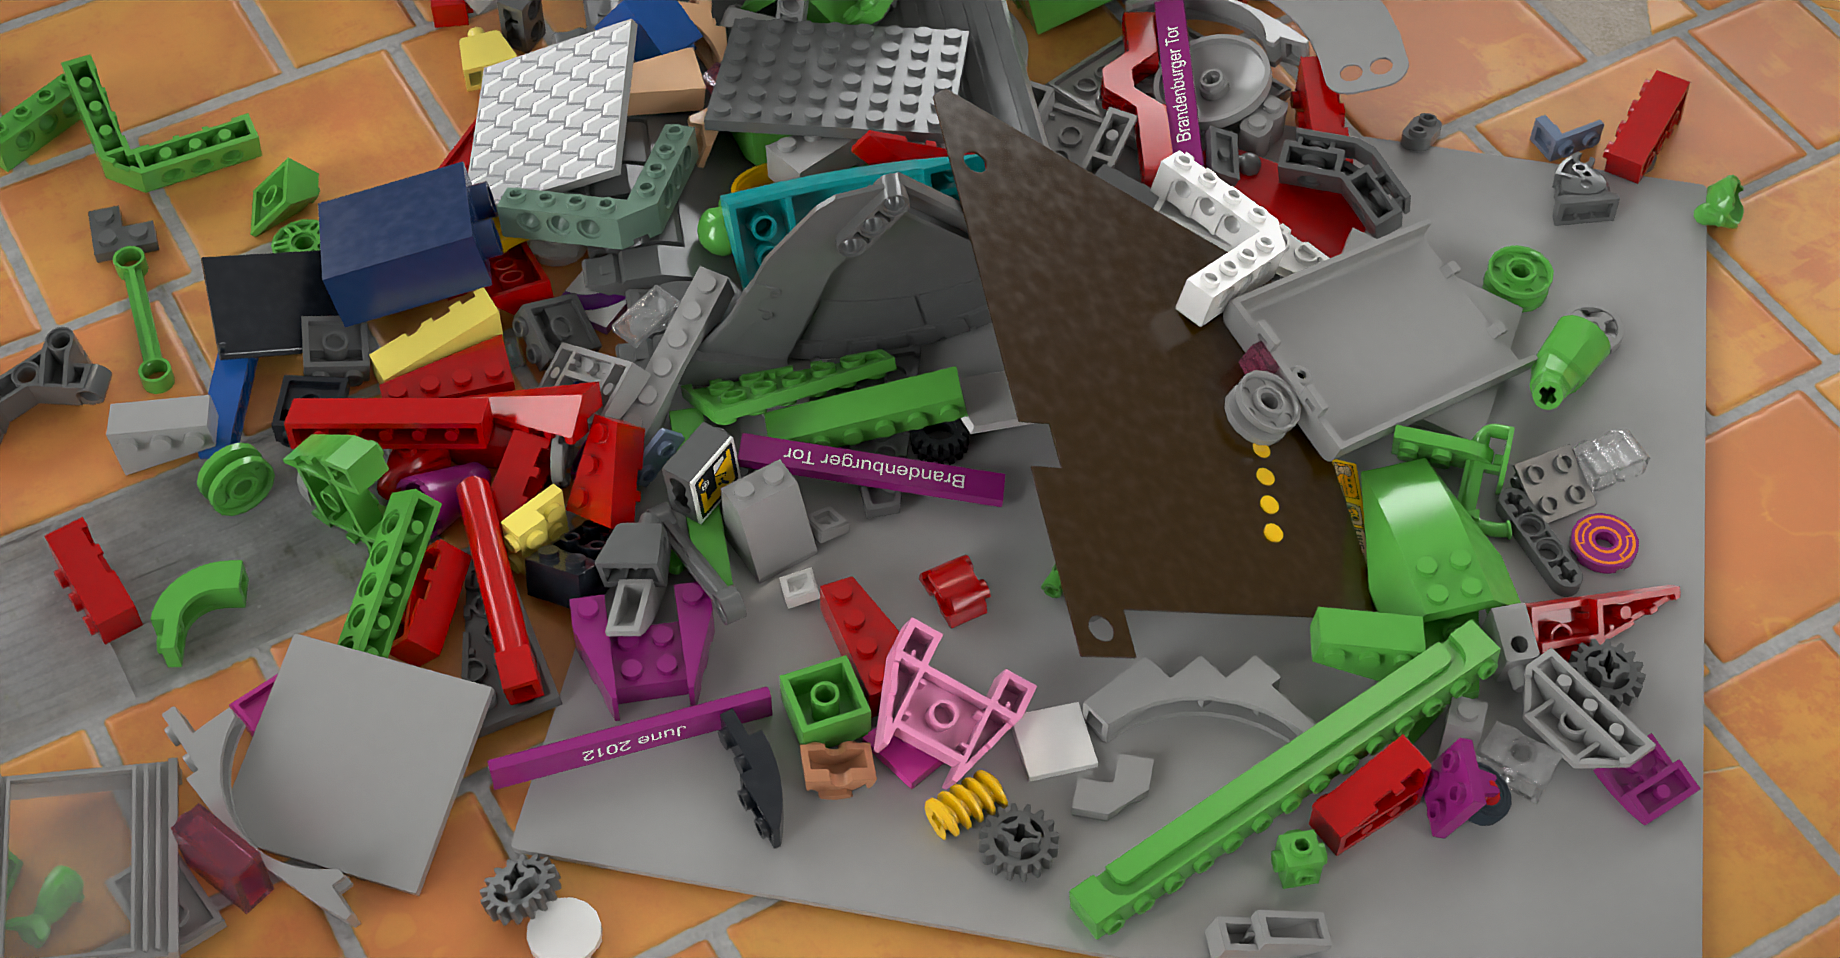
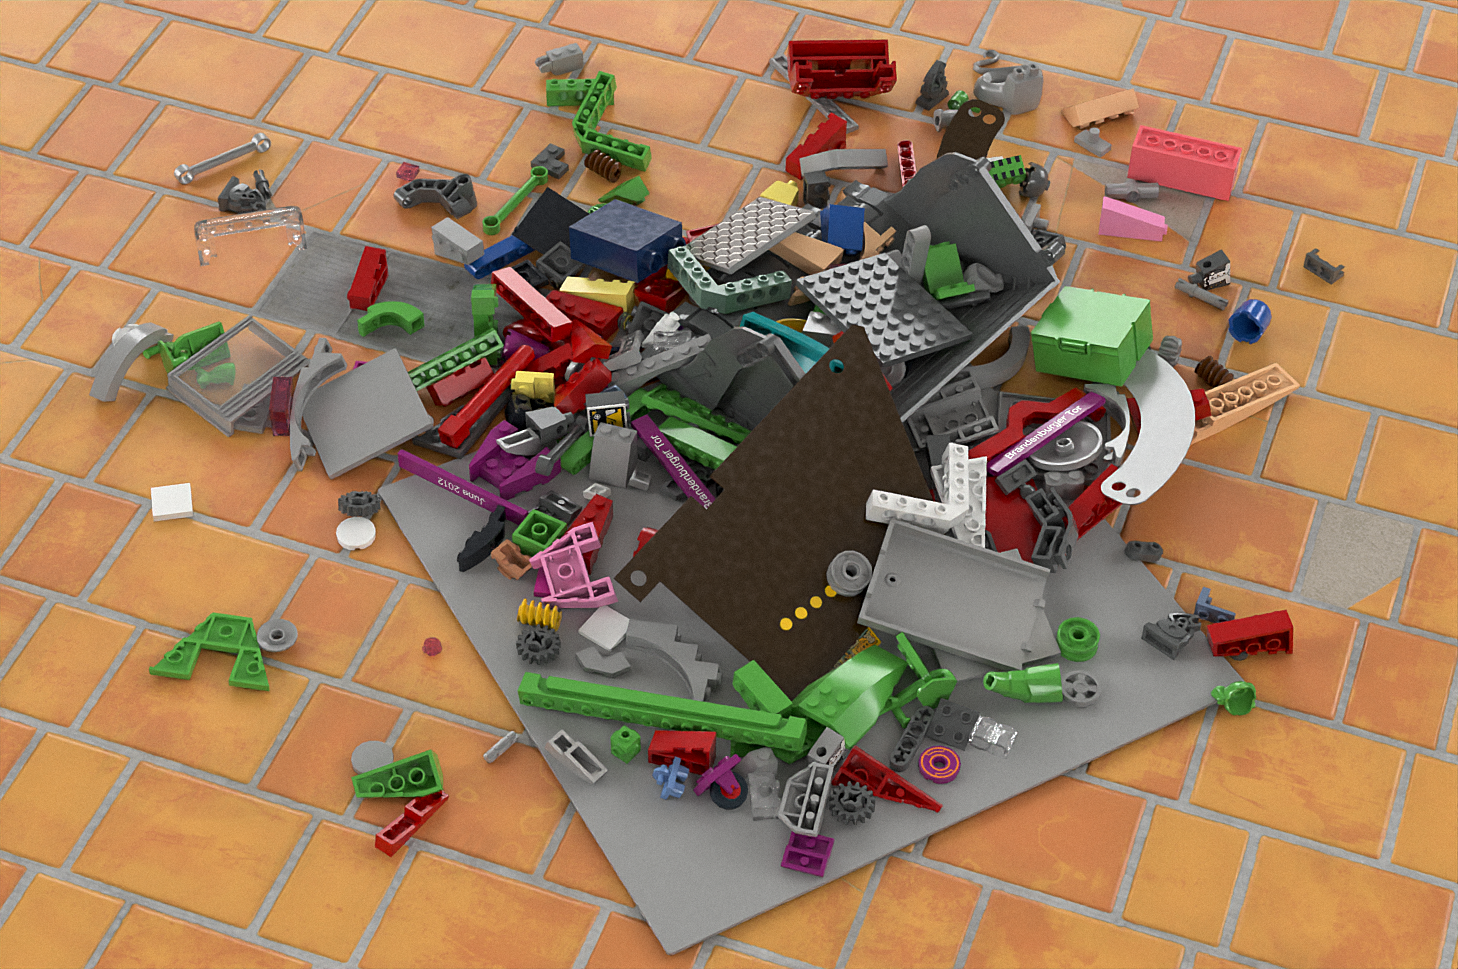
camera: 50 degrees right, 5 degrees down
bright green wheel [197,442,275,516] -> none
clear pink plate [1238,341,1280,375] -> none
none -> dark grey slope [528,490,583,526]
none -> reddish brown piece [584,149,622,183]
none -> white torso [641,312,680,349]
none -> medium blue hips [652,756,689,800]

